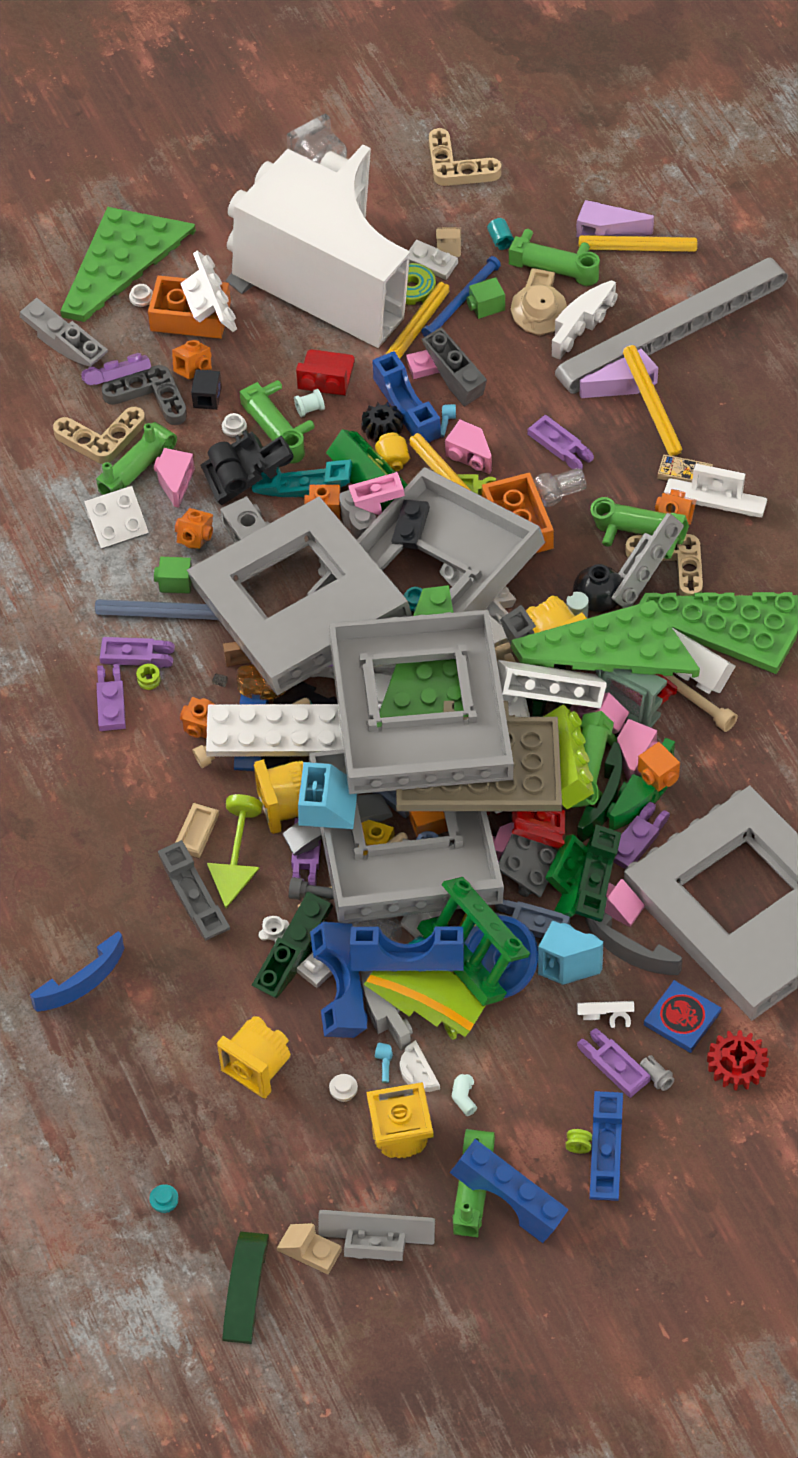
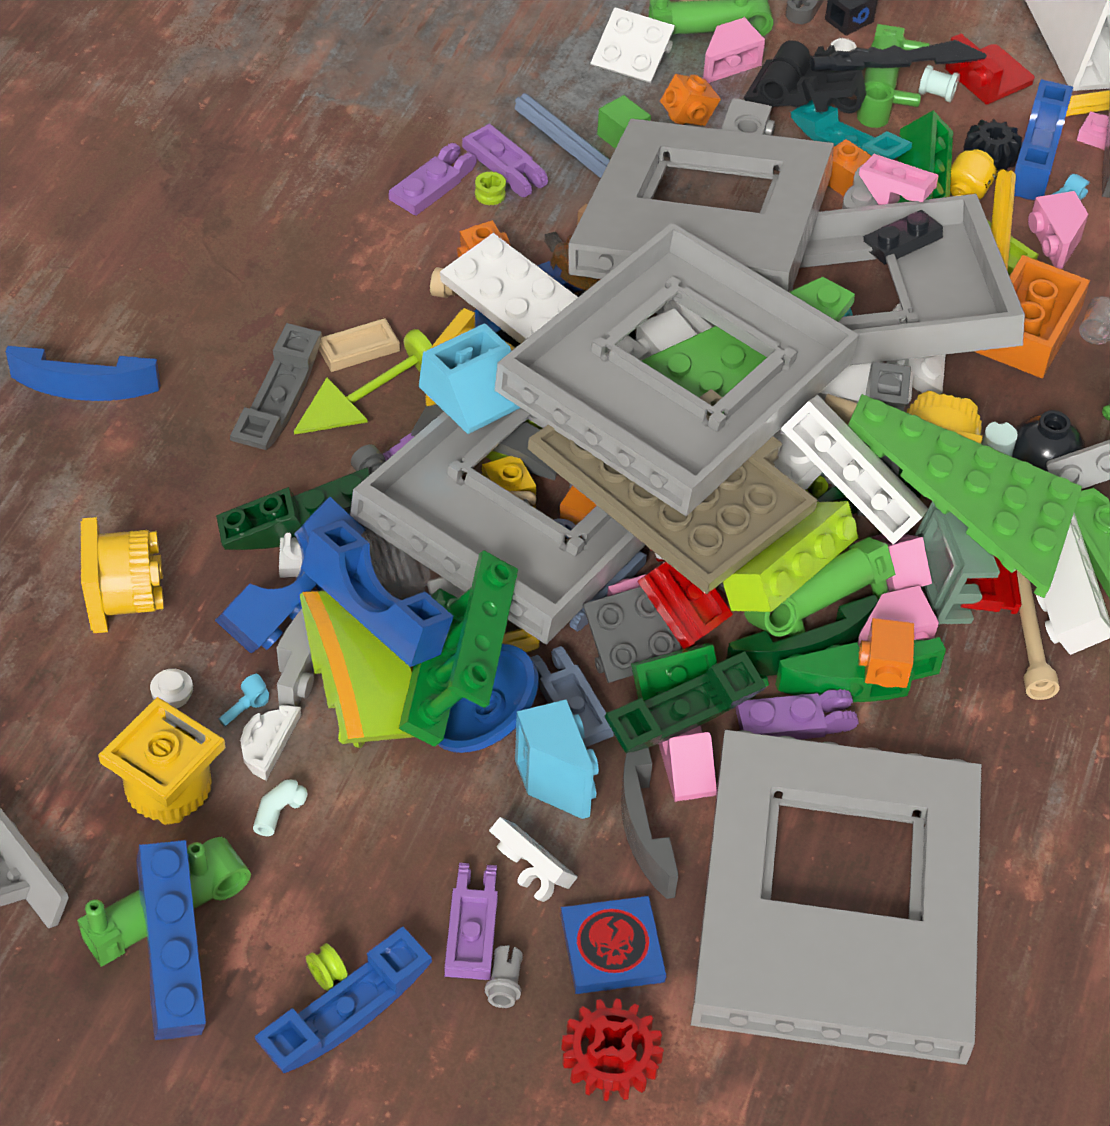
camera: 40 degrees right, 5 degrees down
white plate [259,916,289,942] -> none
none -> black sword [810,40,987,71]

